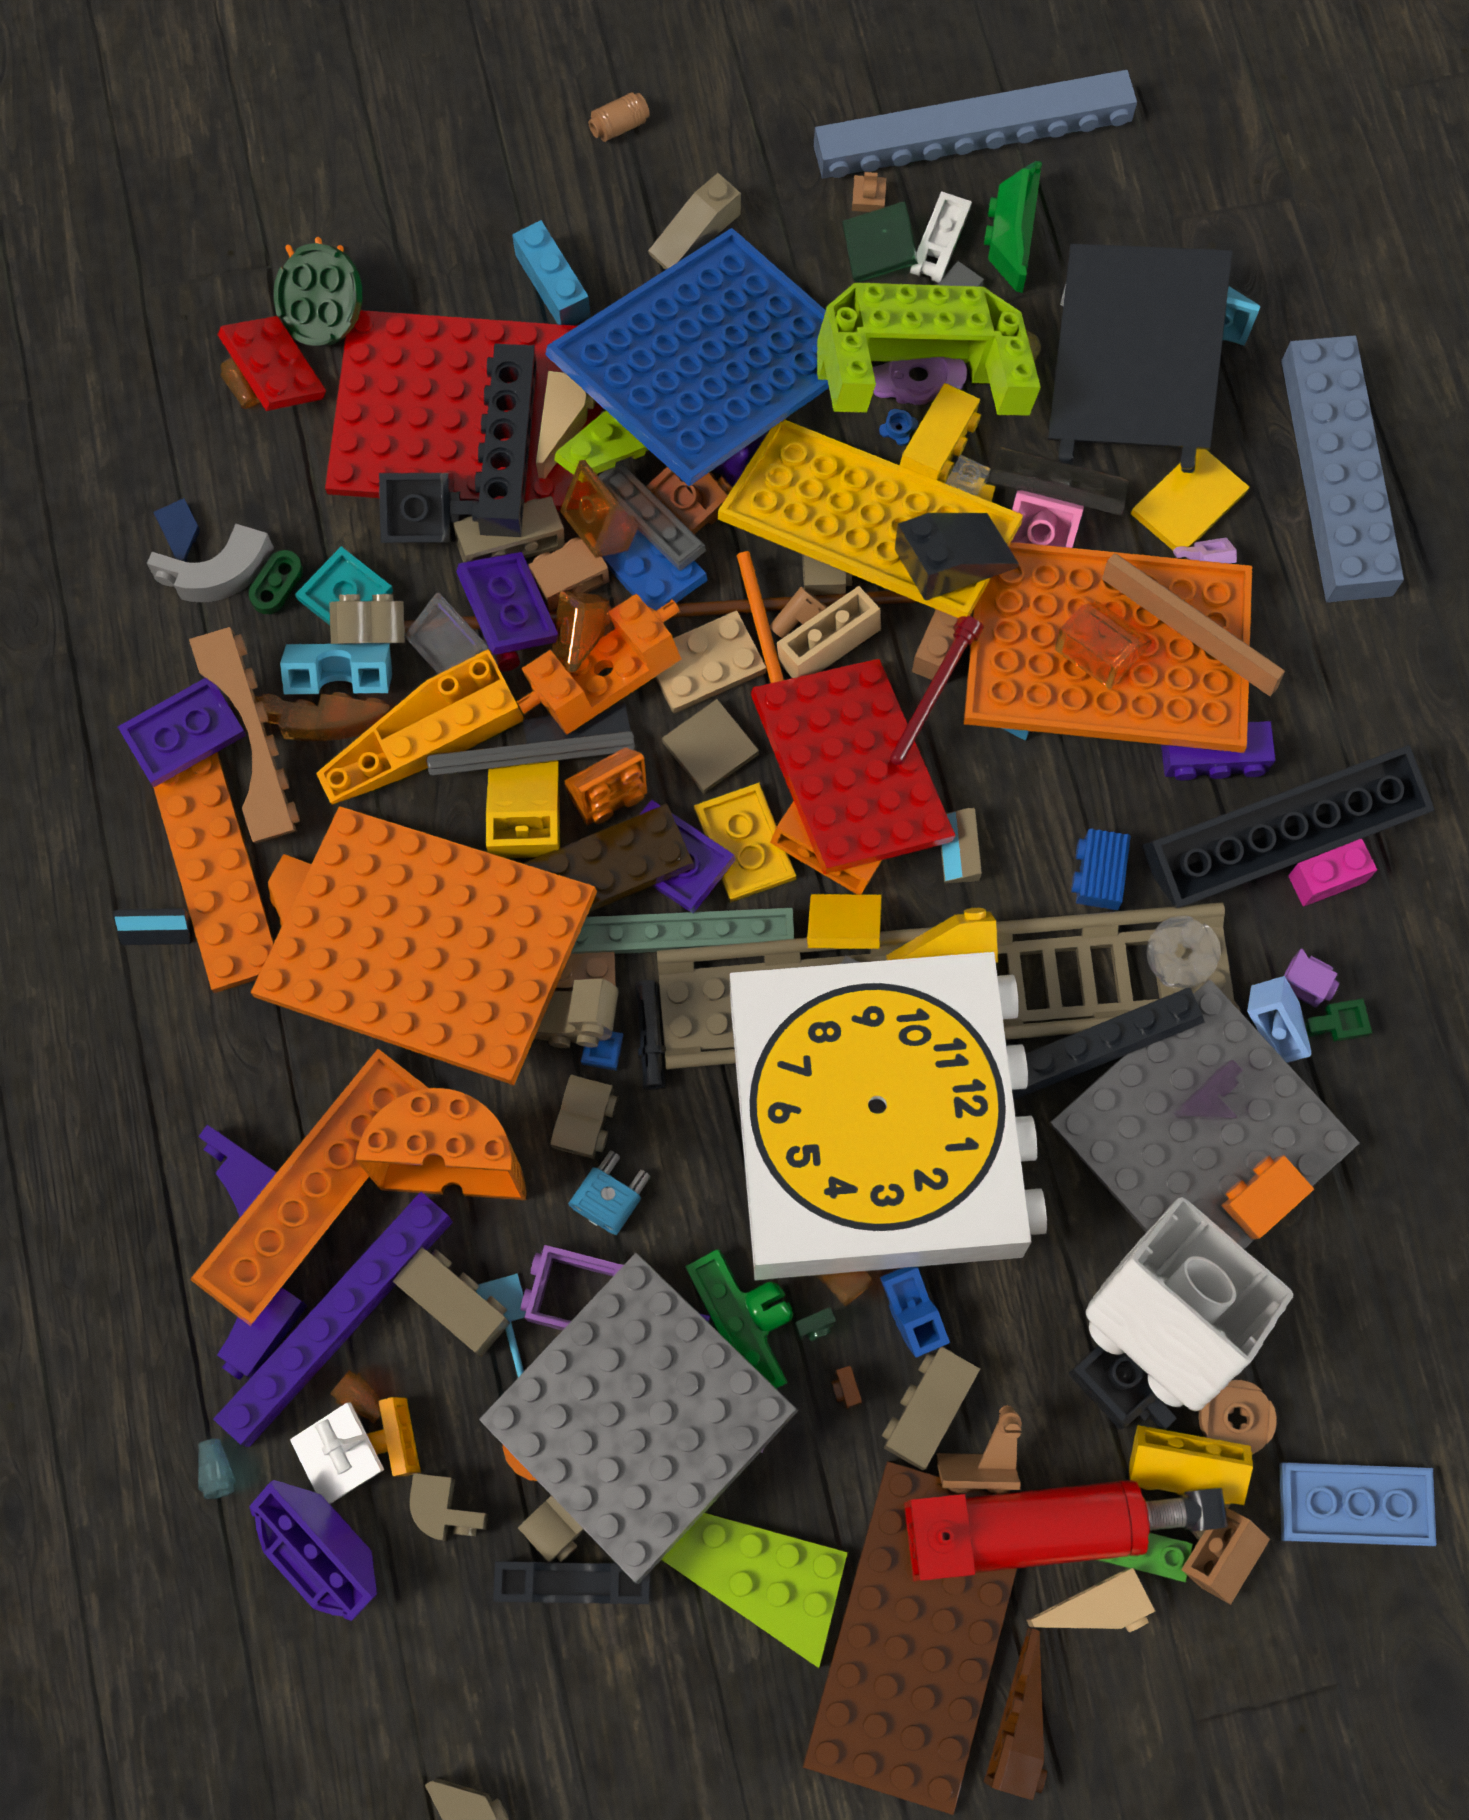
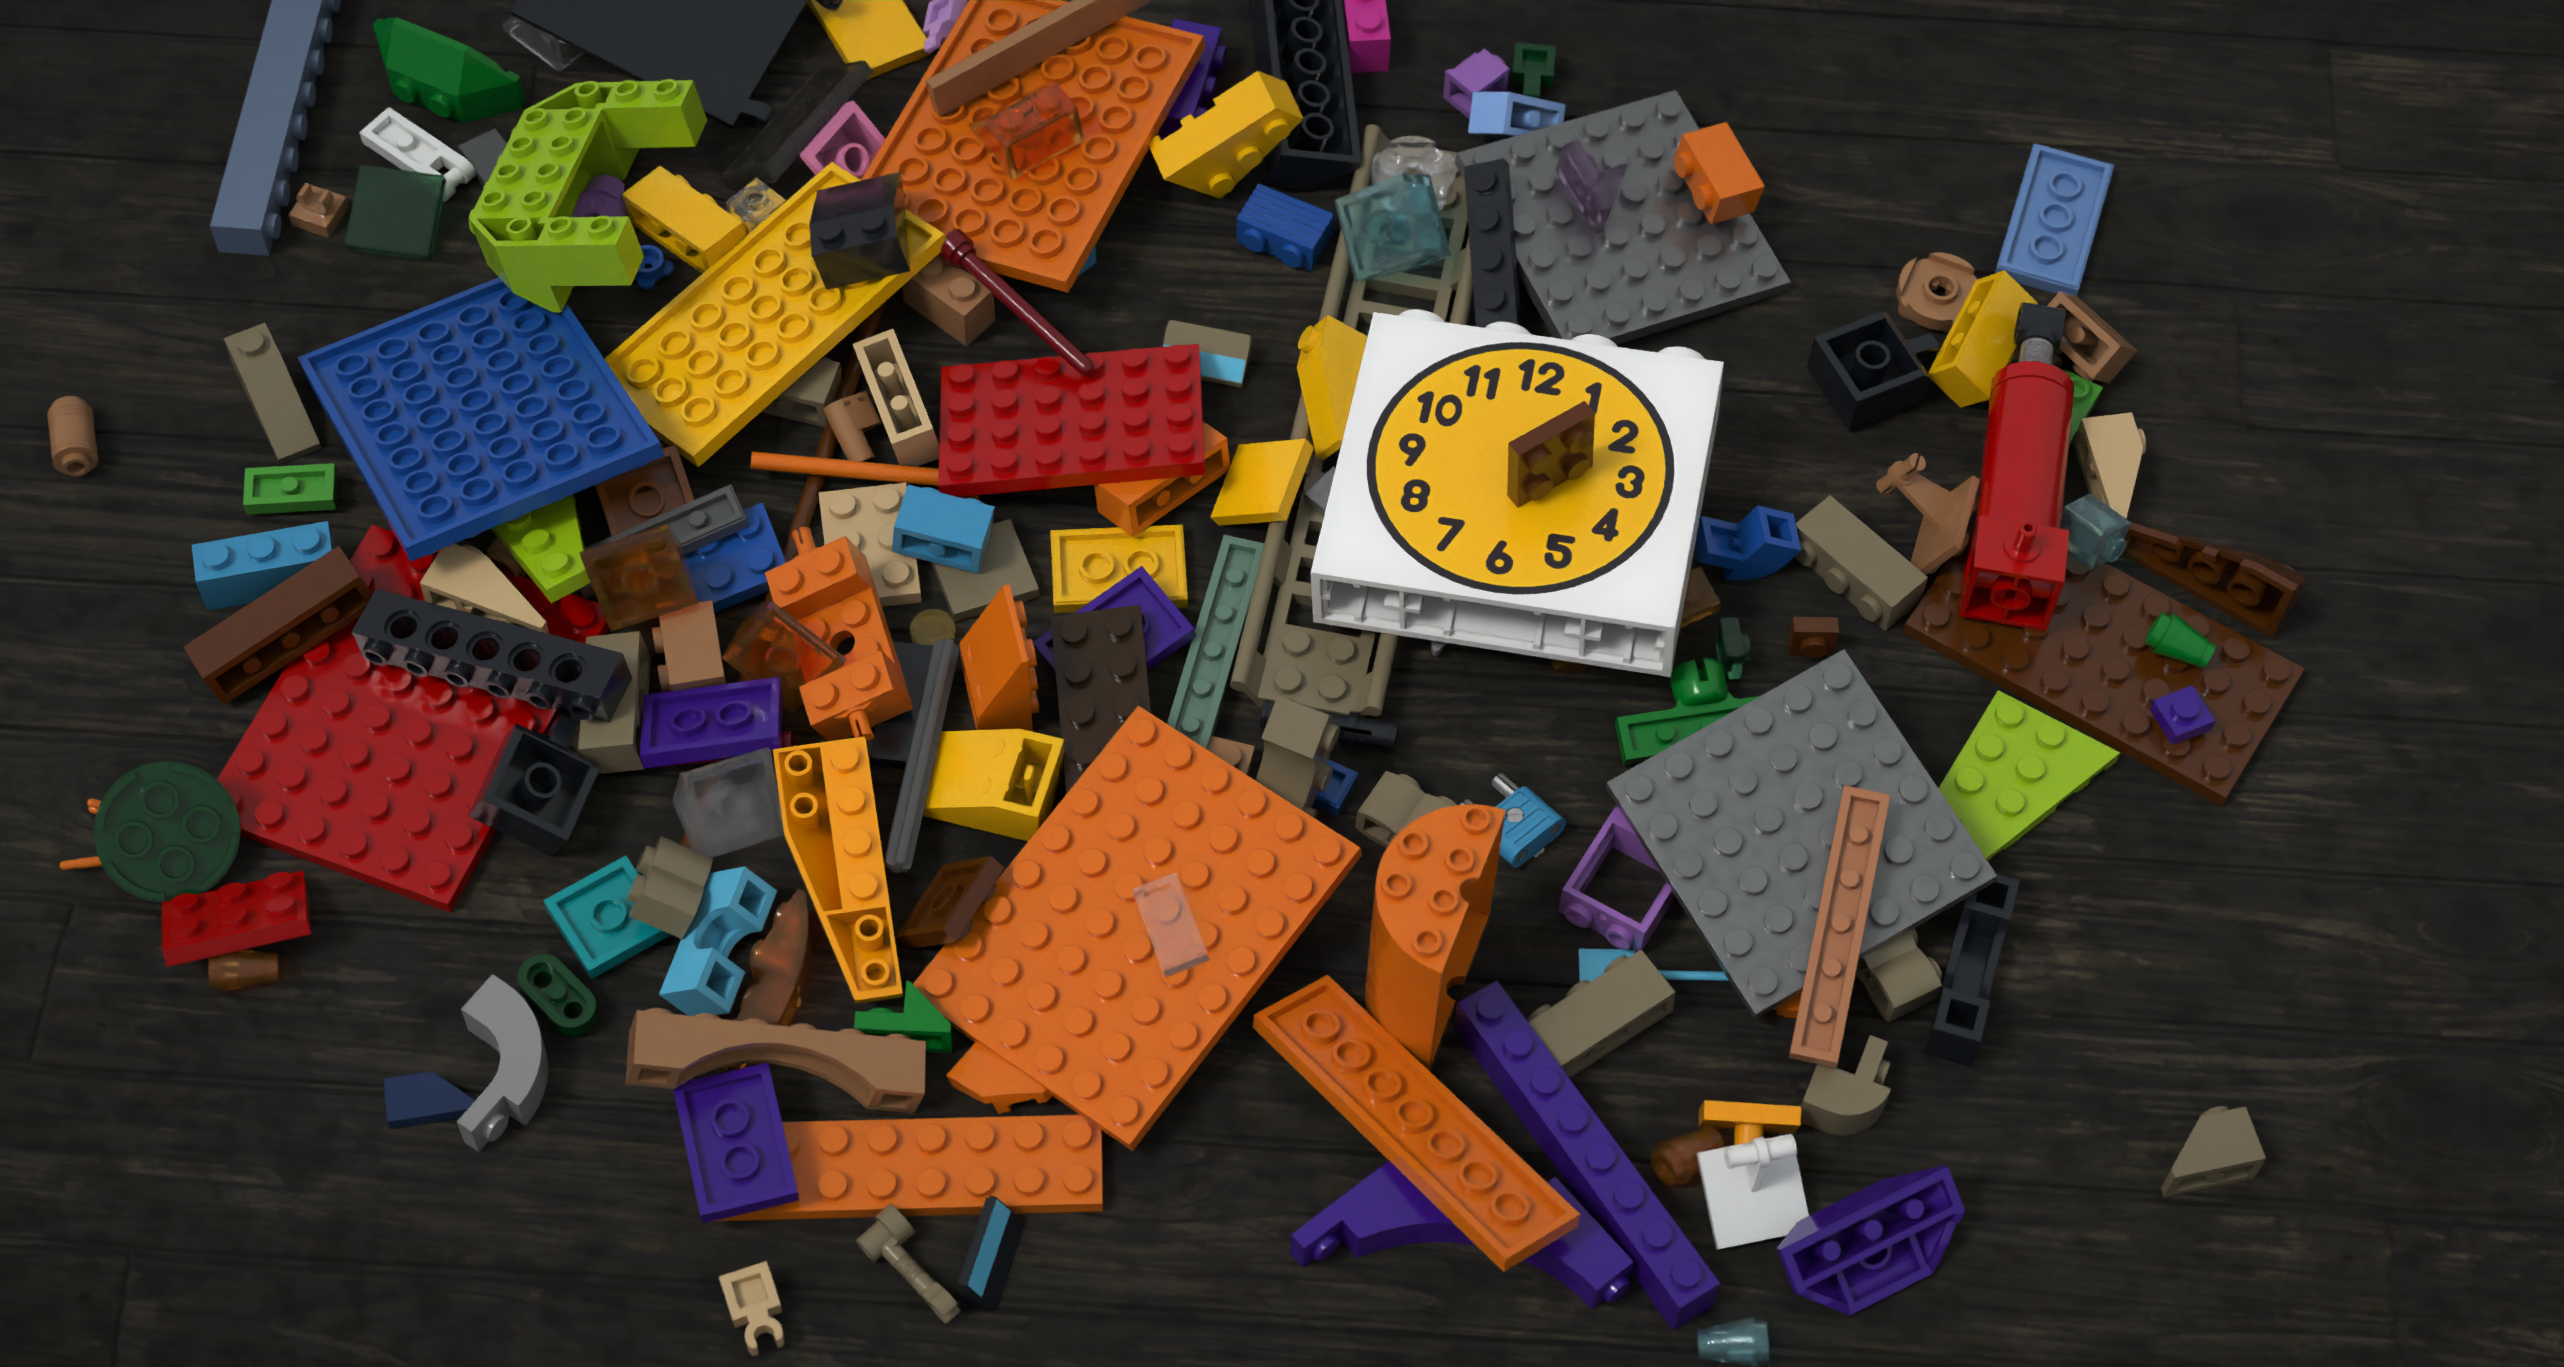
camera: 75 degrees left, 15 degrees down
white brick [1086,1197,1293,1411] -> none
none -> reddish brown brick [183,546,373,705]
none -> bright green plate [243,463,338,515]
none -> tan plate [719,1261,784,1356]
none -> green slope [854,981,953,1053]
none -> dark tan brick [855,1204,961,1324]
none -> dark azure brick [892,484,995,574]
none -> reddish brown plate [895,856,1004,949]
none -> clear yellow piece [910,609,955,645]
none -> clear tile [1131,872,1210,977]
none -> yellow wedge [1149,71,1304,199]
none -> clear light blue slope [1334,173,1451,282]
none -> reddish brown plate [1507,401,1595,508]
none -> nougat plate [1789,785,1891,1068]
none -> clear light blue brick [2061,494,2132,570]
none -> green cone [2144,612,2216,669]
none -> dark purple plate [2150,685,2216,745]

